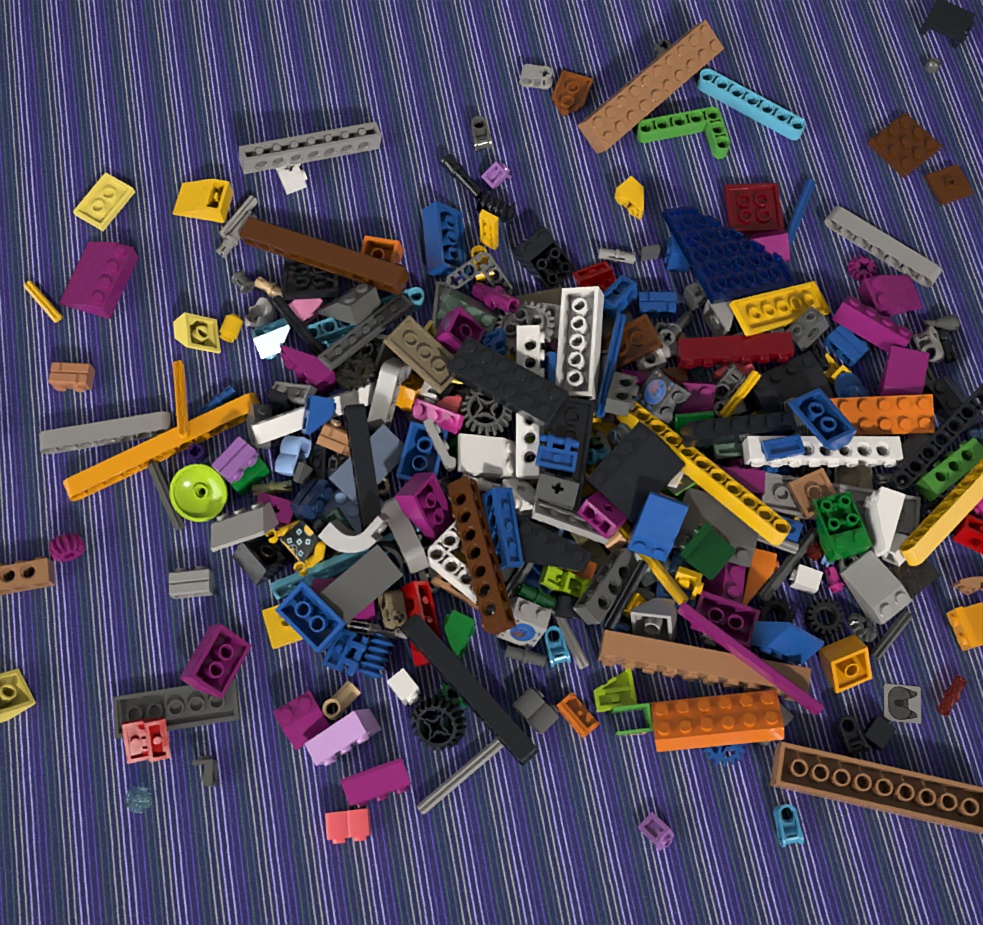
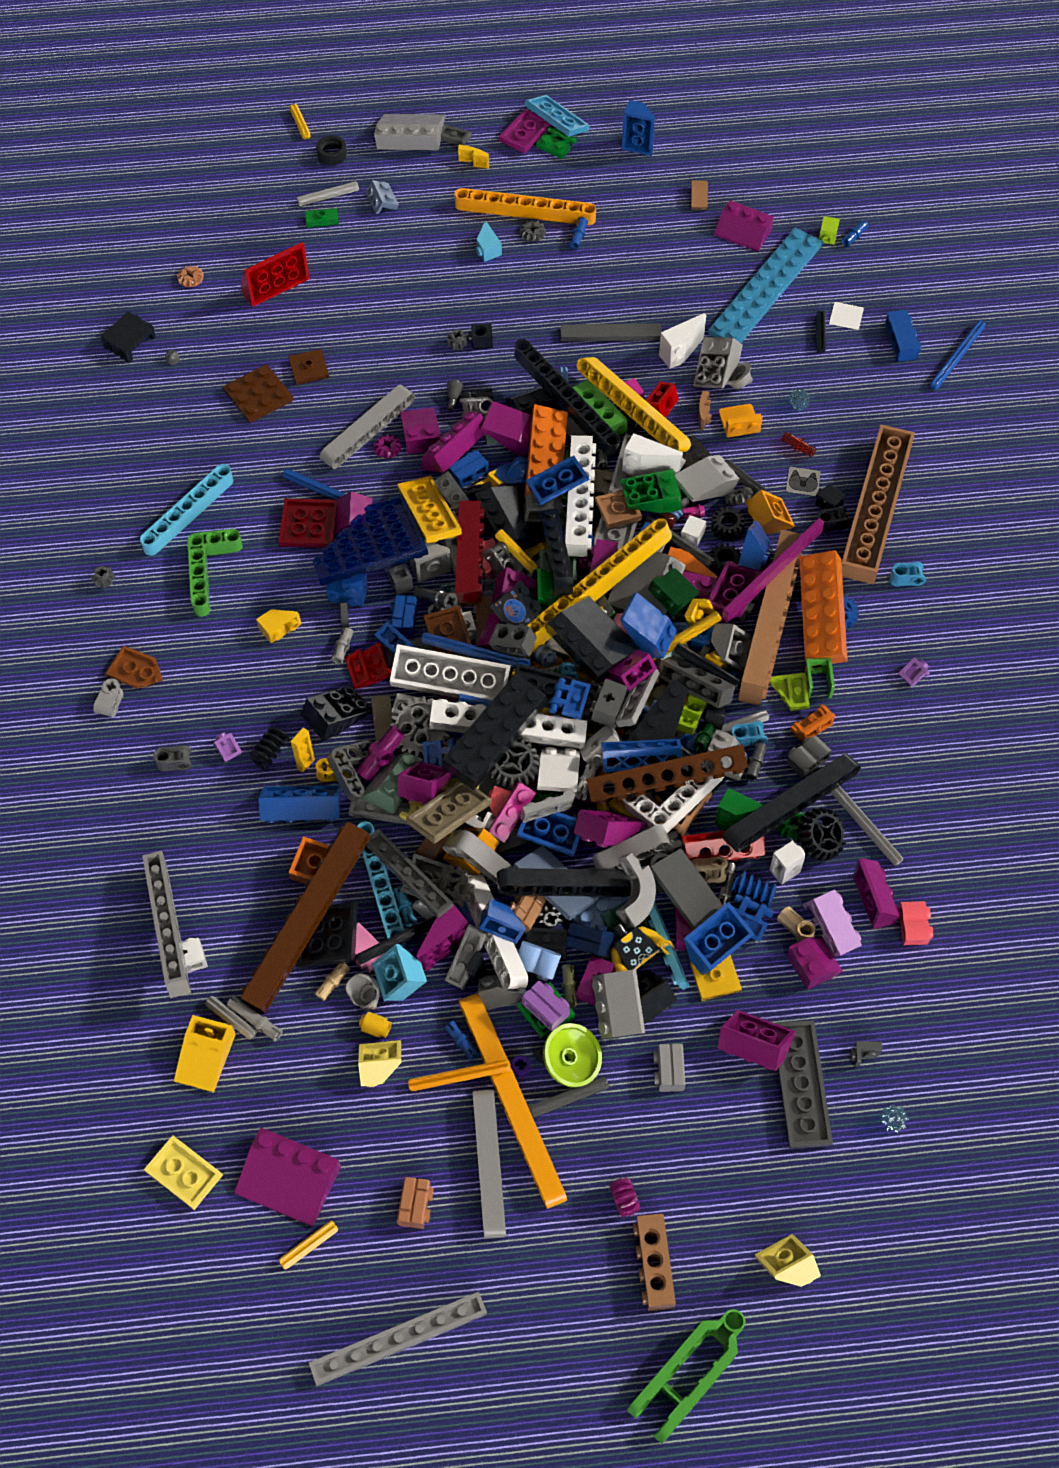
camera: 85 degrees left, 10 degrees down
slope [121,717,171,764] -> none
dark grey bush [231,270,255,295] -> none
dark grey tile [293,462,313,486] -> none
dark grey slope [318,283,382,325] -> none
black pin [440,154,484,200] -> none
medium nougat brick [577,20,724,154] -> none
blue tile [761,434,806,462] -> none

